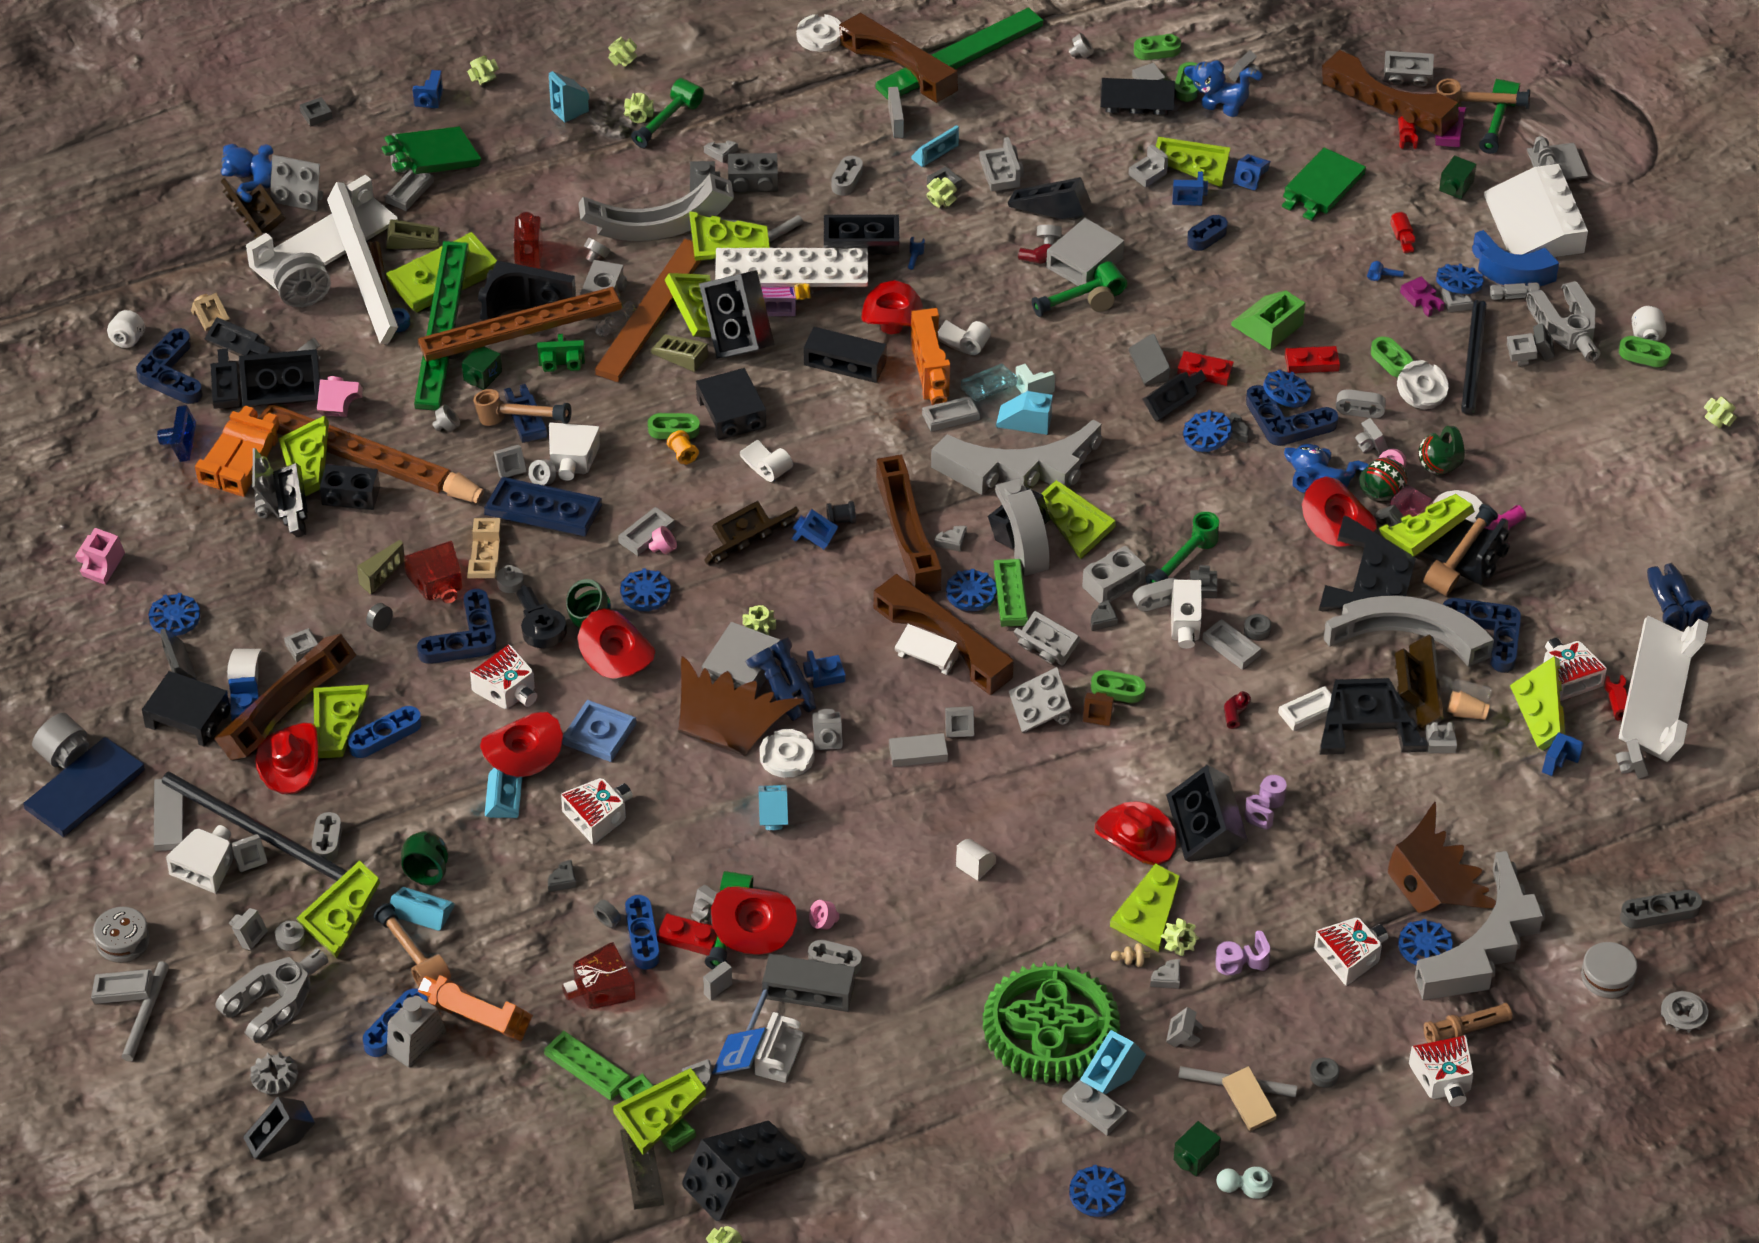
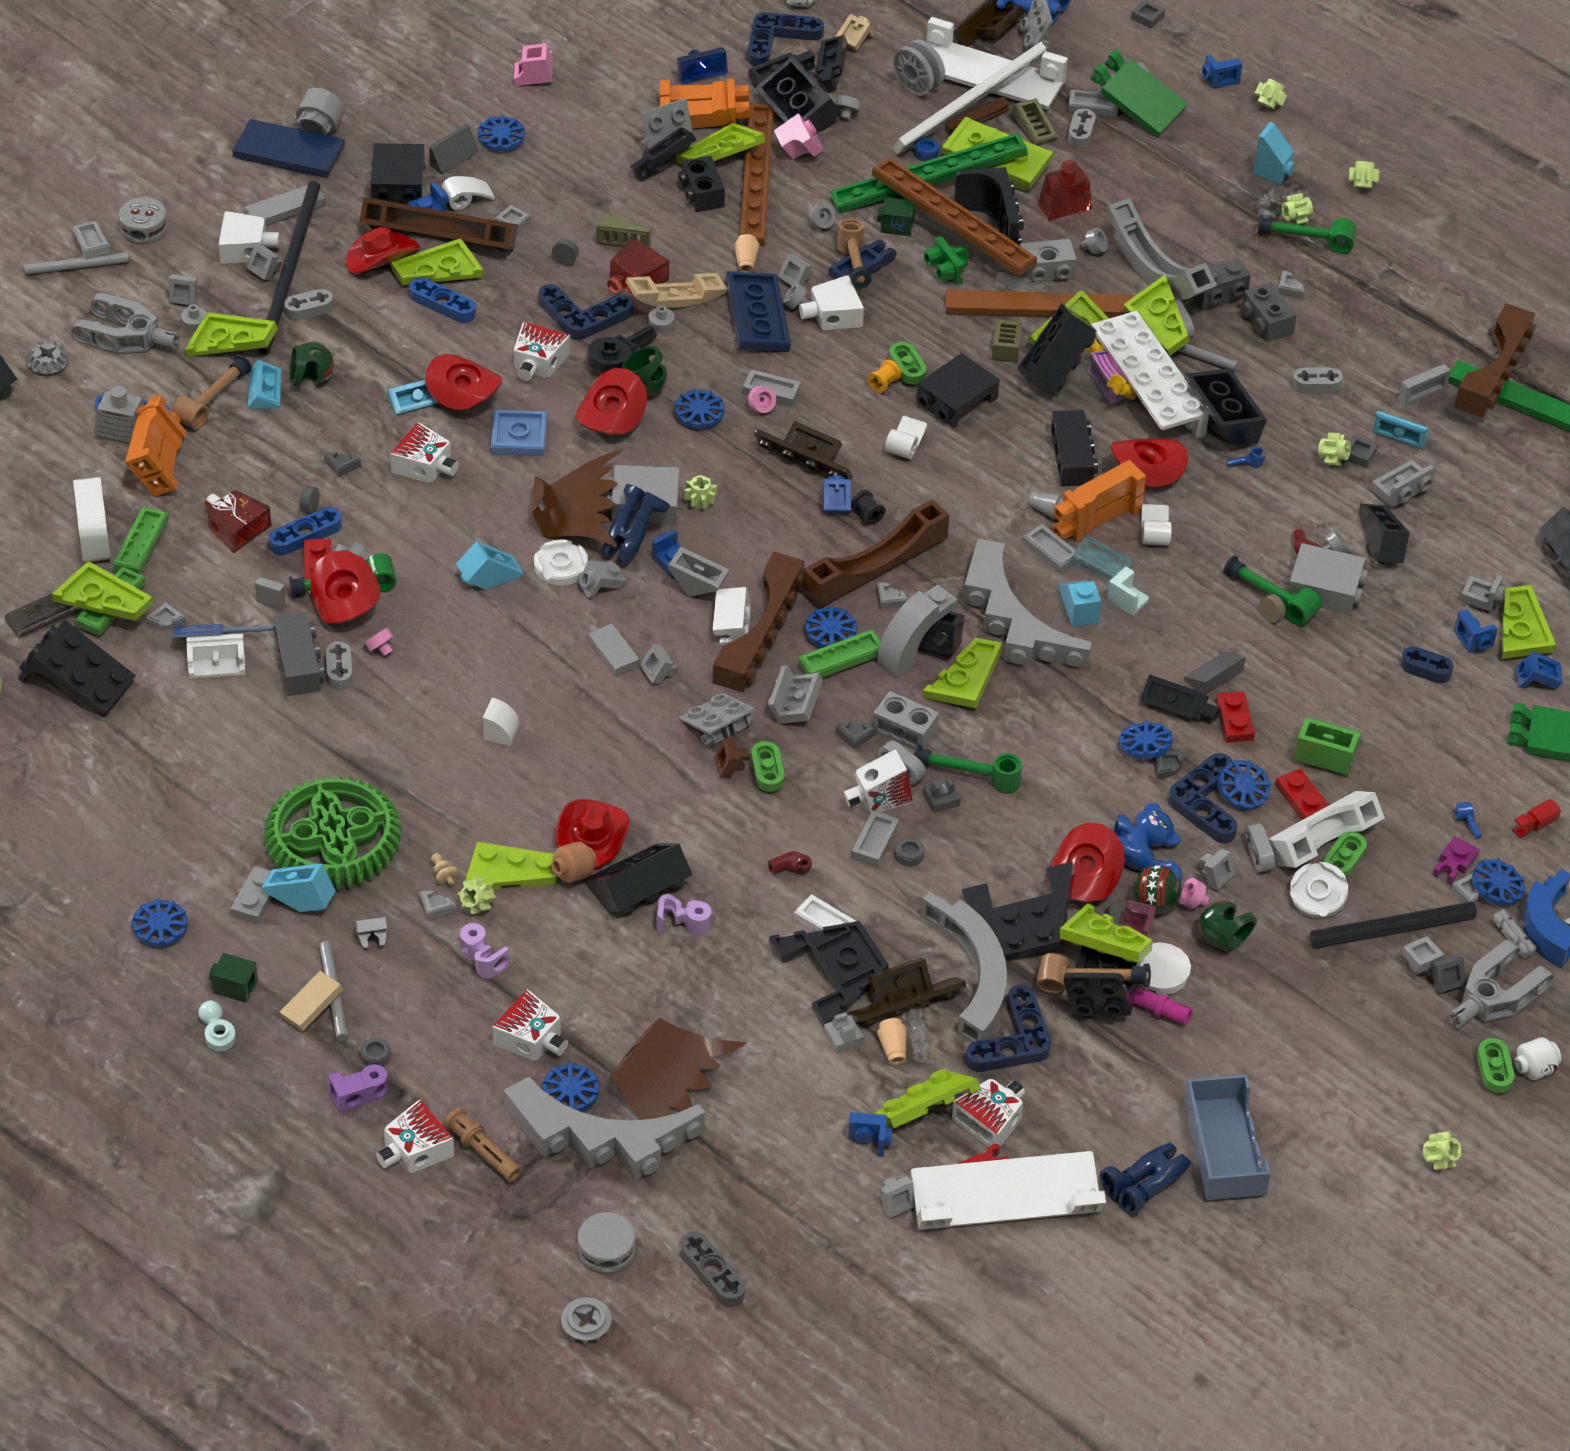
camera: 65 degrees right, 0 degrees up
white tile [796,14,841,52] -> none
none -> white beam [73,477,111,563]
none -> medium lavender leg [328,1064,388,1114]
none -> nougat head [551,842,596,883]
none -> light grey slope [668,547,729,597]
none -> light grey cone [1028,492,1063,521]
none -> light grey beam [1068,108,1096,148]
none -> sand blue piece [1184,1075,1270,1200]
none -> white arch [1268,791,1385,868]

